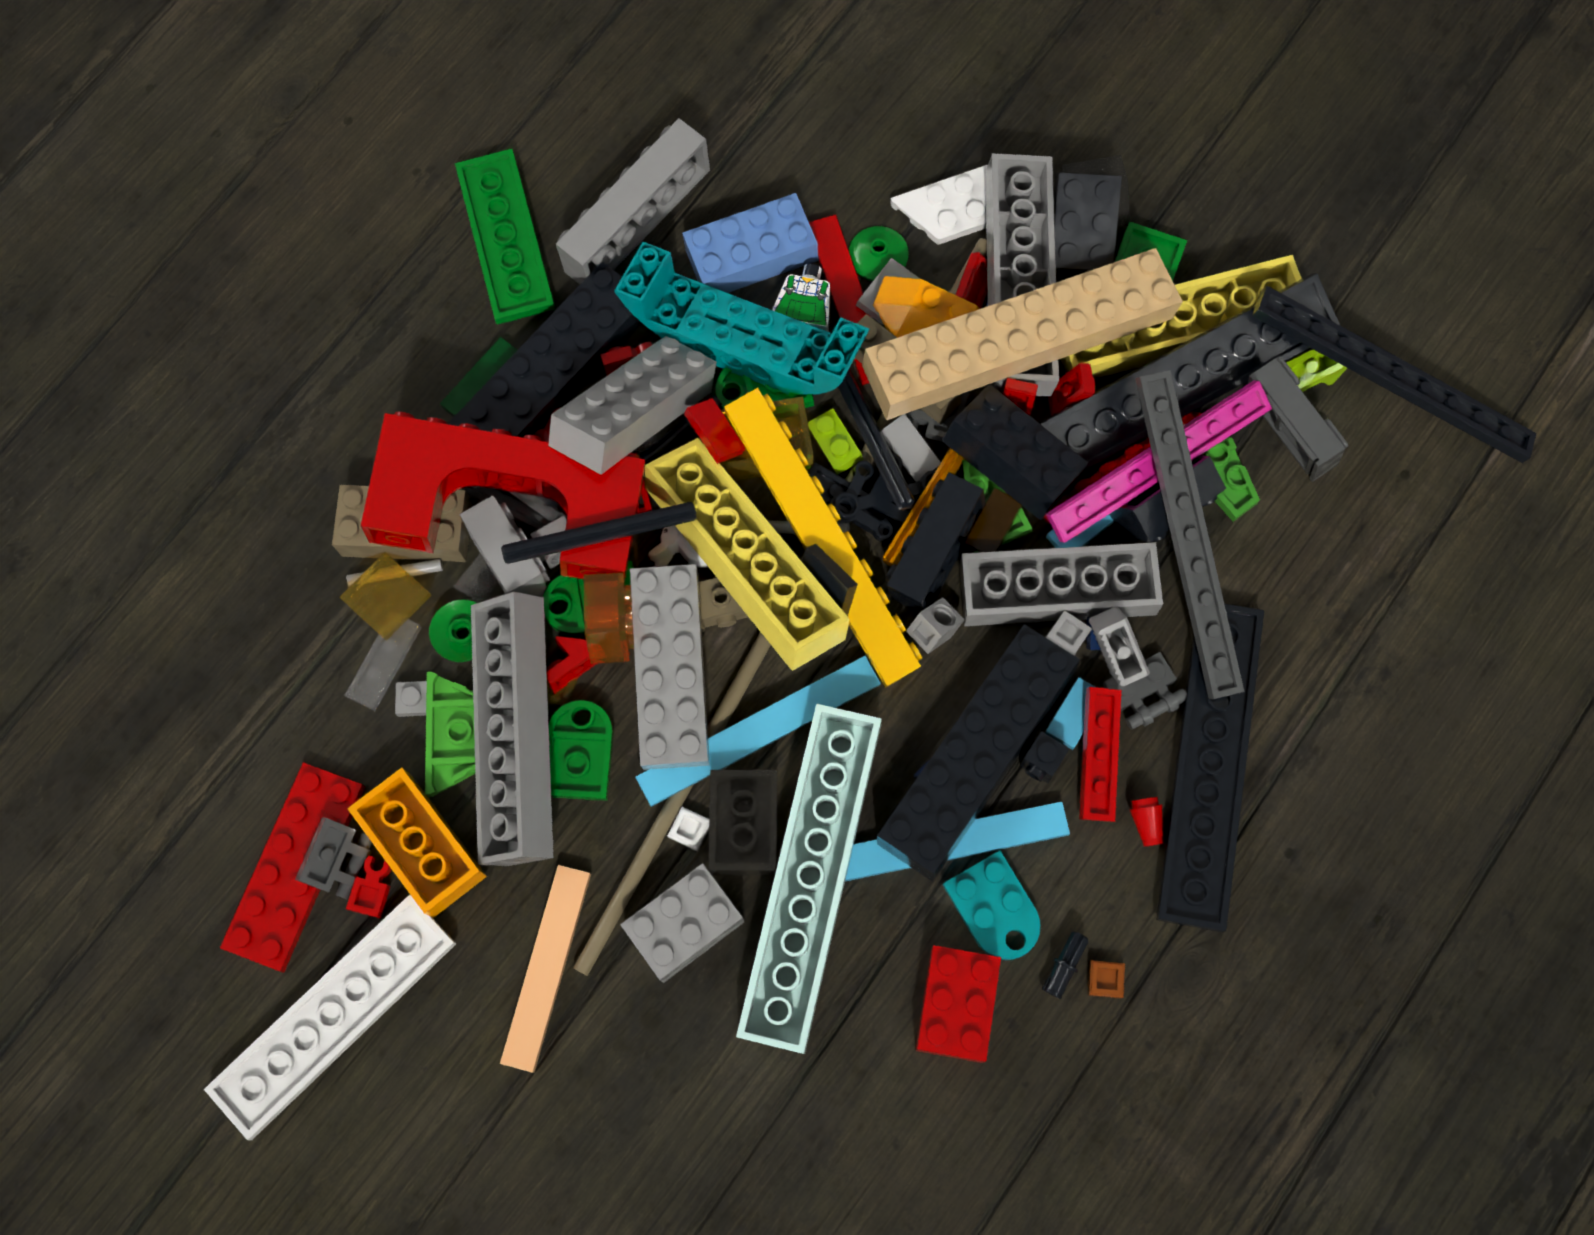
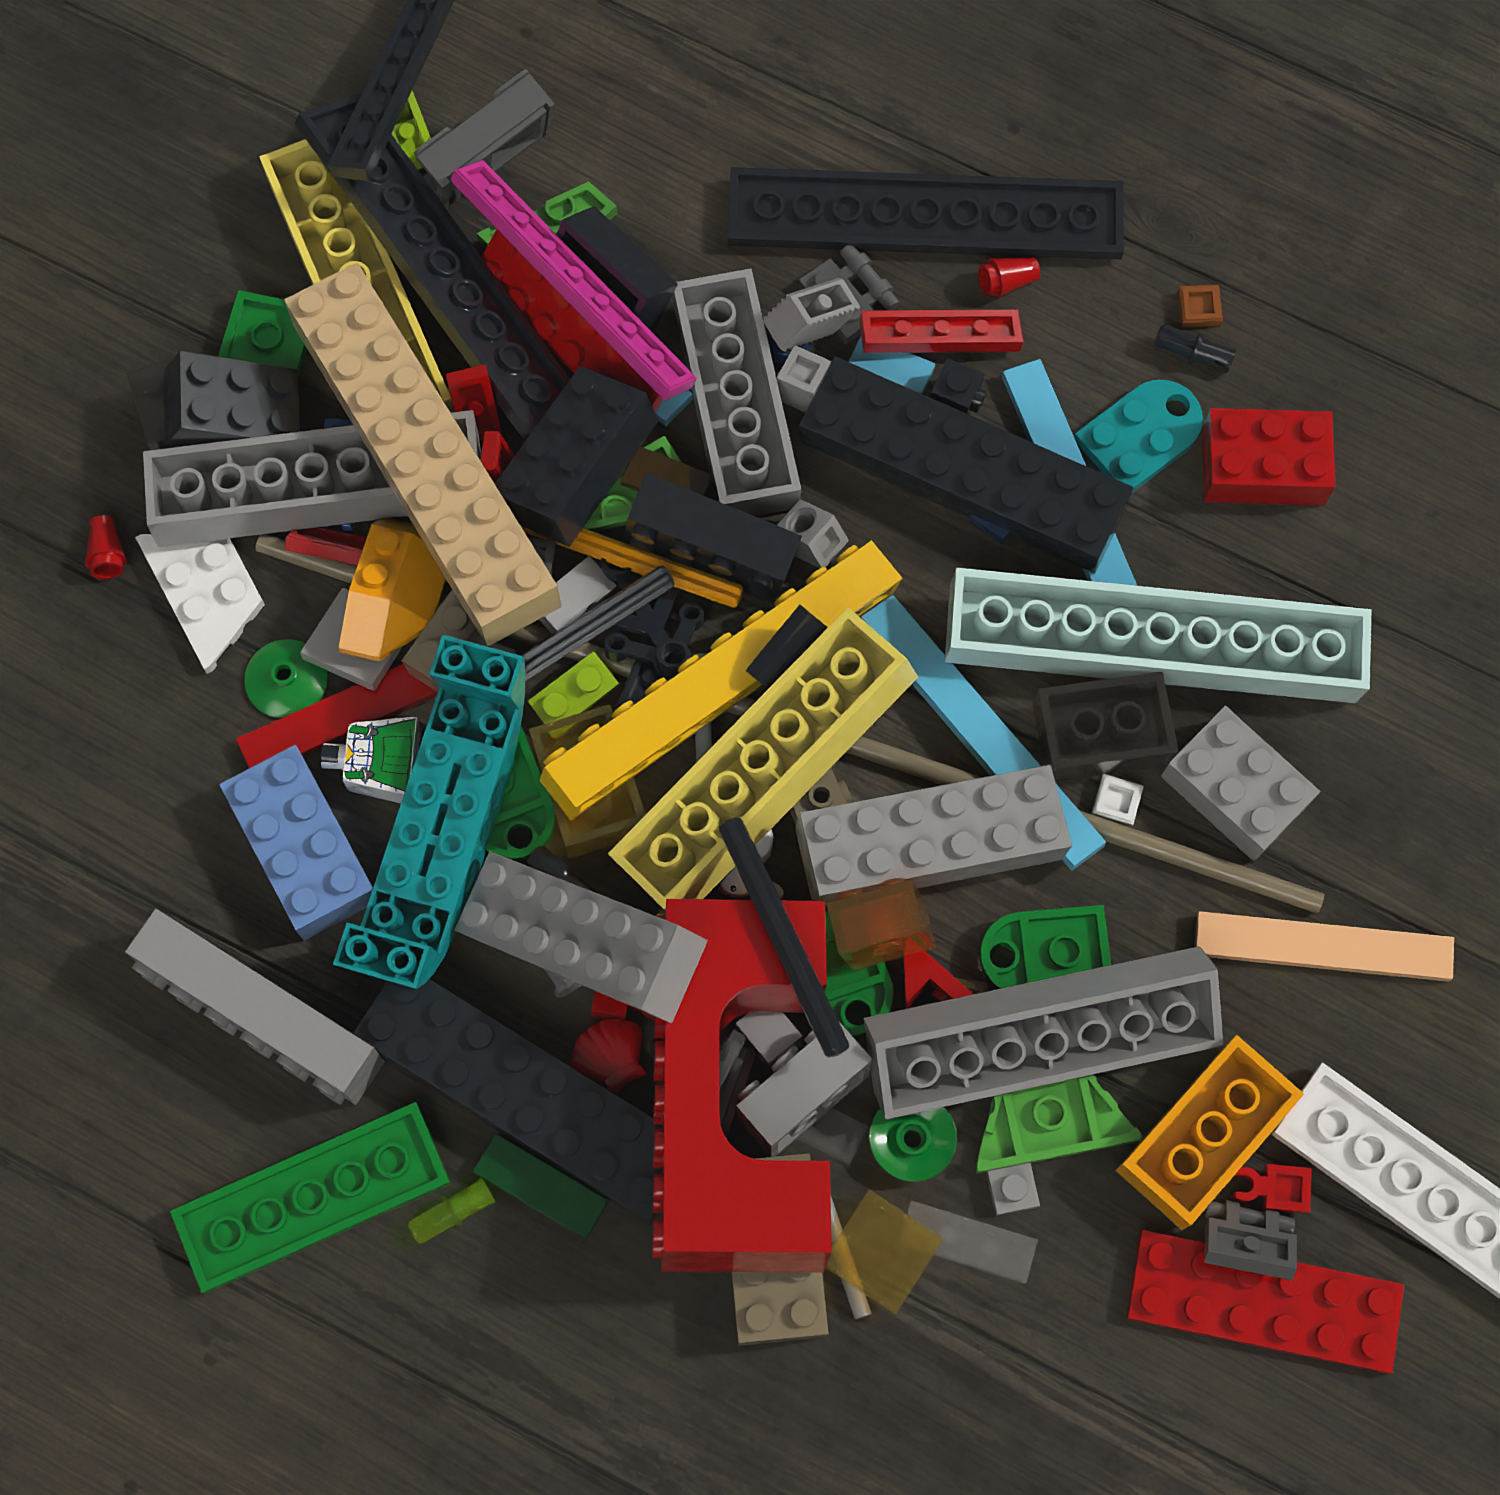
camera: 105 degrees left, 0 degrees up
red plate [600,342,652,376] -> none
red tile [684,398,746,464] -> none
dark grey plate [1135,370,1245,699] -> none
none -> red cone [85,515,127,579]
none -> clear neon green axle [408,1178,495,1244]

